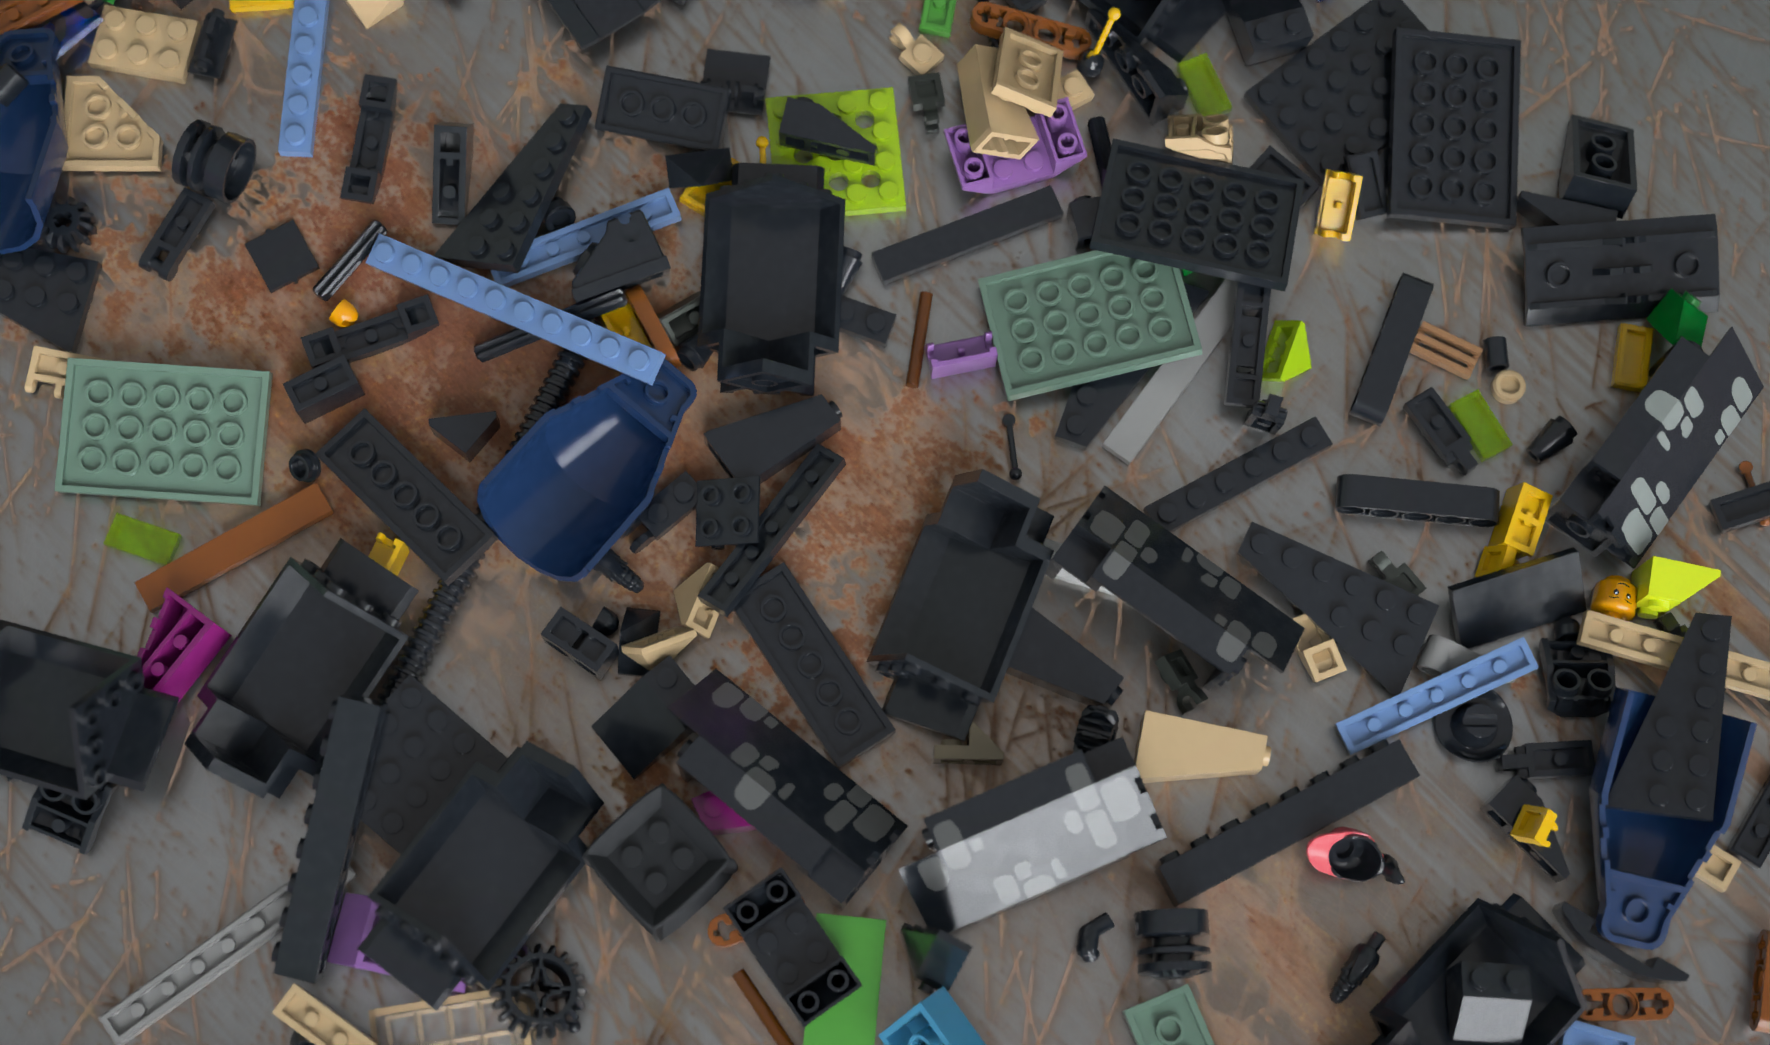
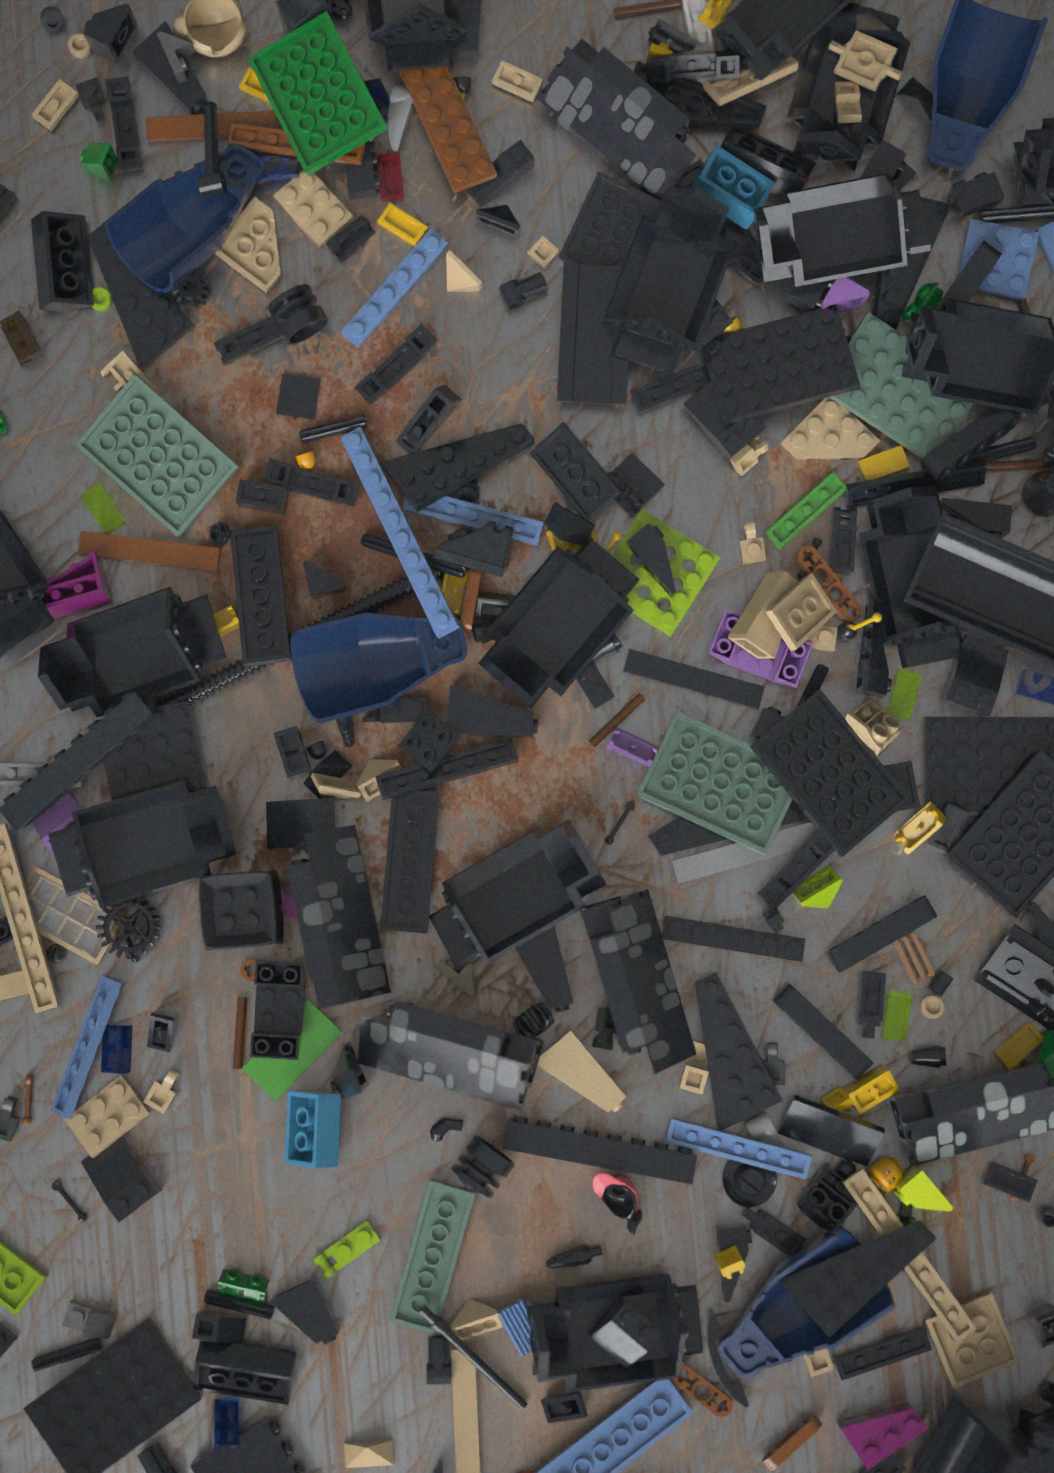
camera: 40 degrees right, 10 degrees up
pearl dark grey plate [908,72,945,134] -> none

